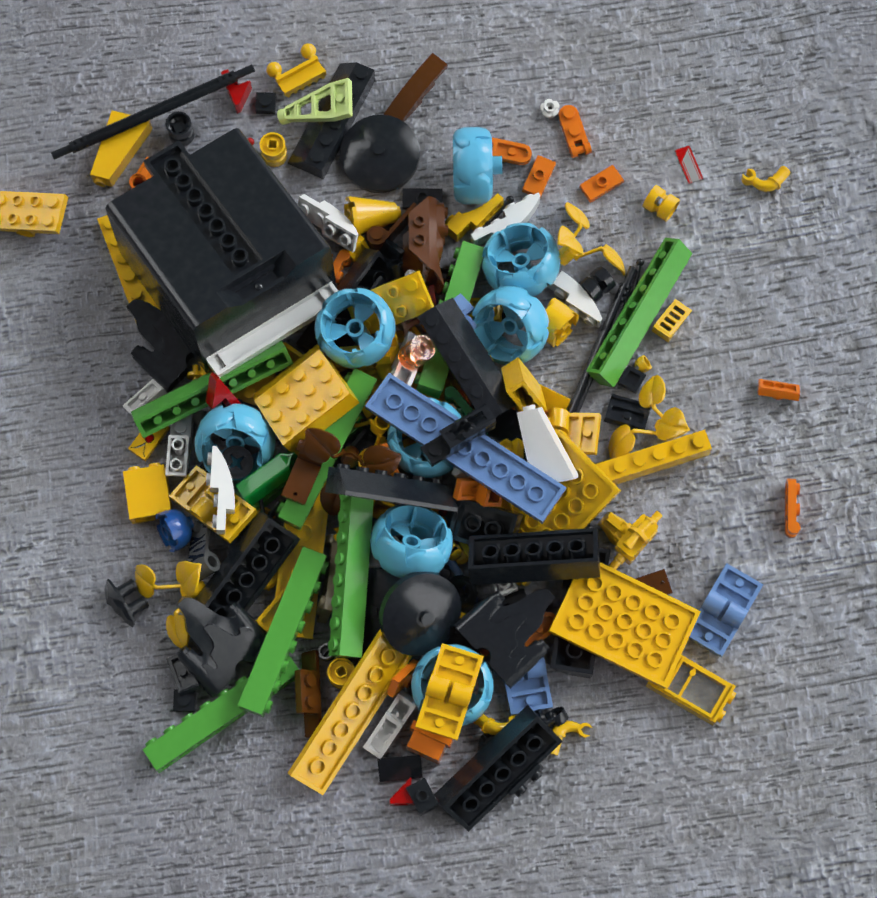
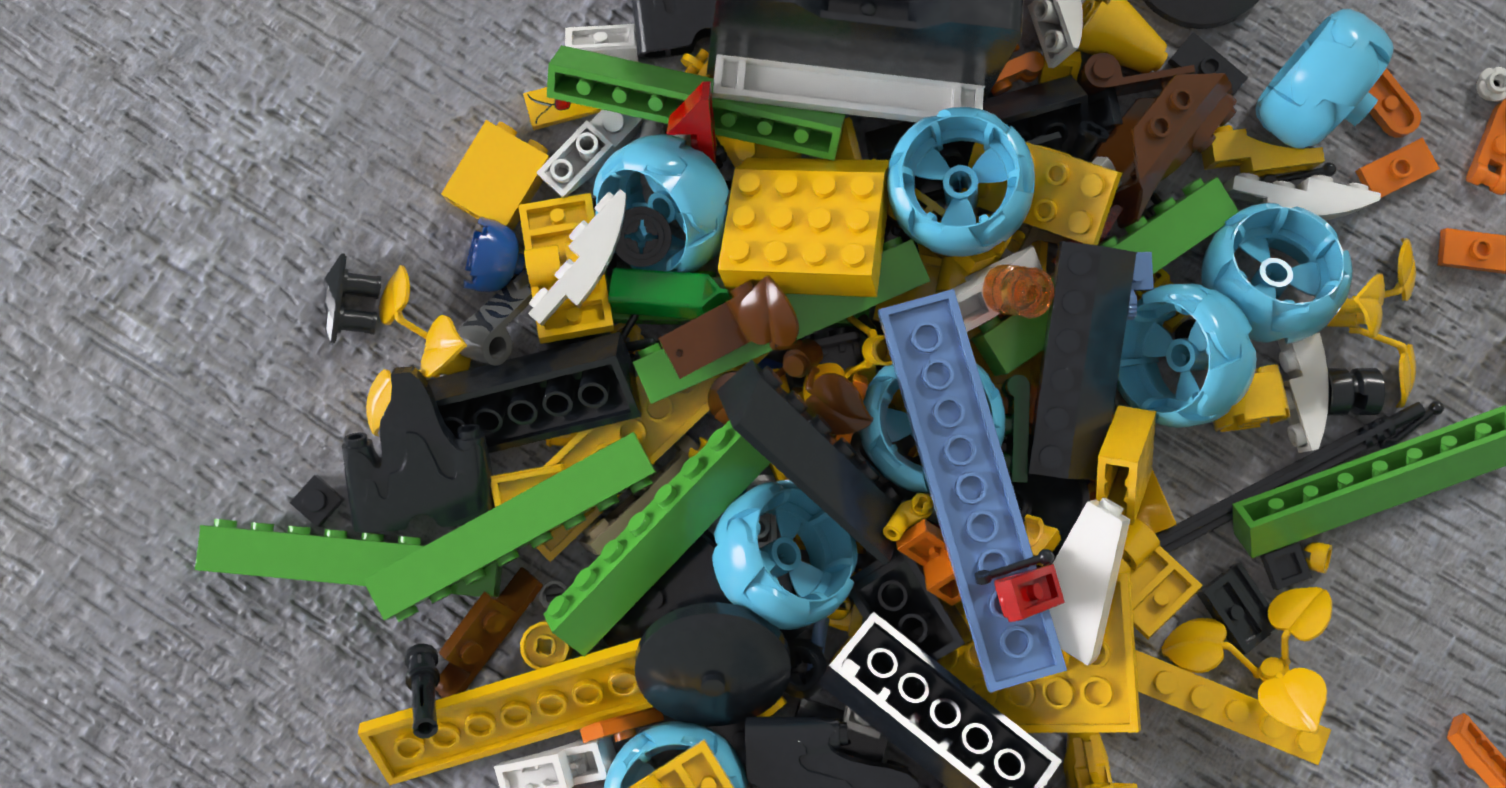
camera: 35 degrees right, 10 degrees up
black plate [166,654,200,697] -> none
black plate [420,404,496,467] -> none
yellow slope [652,299,692,342] -> none
none -> black pin [405,644,440,738]
none -> yellow arm [883,493,933,541]
none -> black hinge [975,549,1054,585]
none -> red slope [994,564,1065,622]

